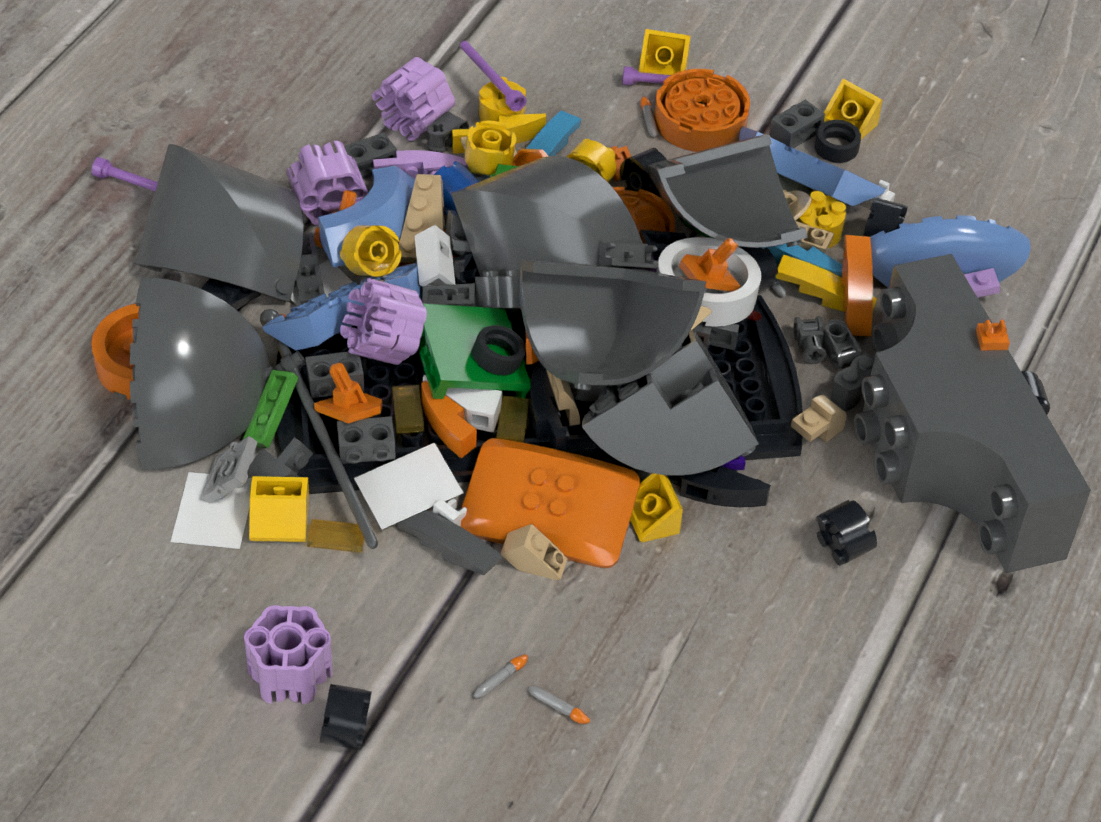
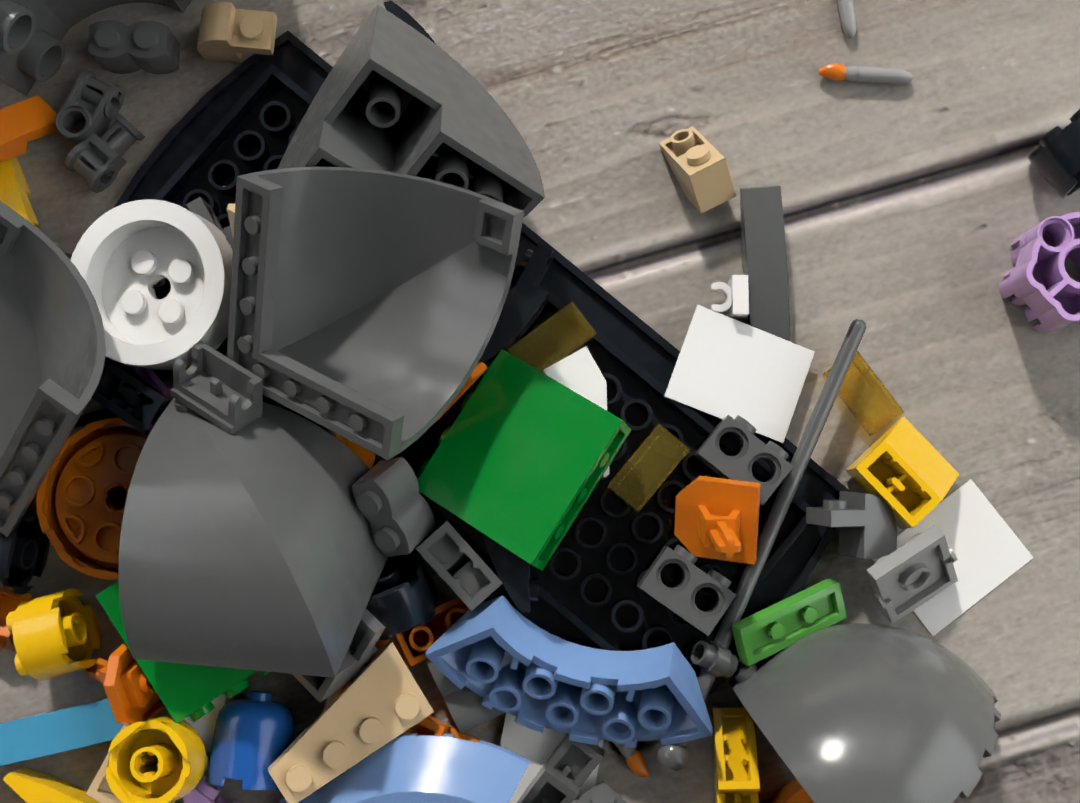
camera: 125 degrees left, 35 degrees up
yellow brick [340,225,401,277] -> none
lavender piece [340,278,427,365] -> none
white brick [415,225,455,287] -> none
orange slope [421,381,477,458] -> none
orange wedge [461,438,640,568] -> none
black tyre [472,325,526,375] -> none
yellow slope [630,473,683,542] -> none
orange piece [679,238,741,292] -> none

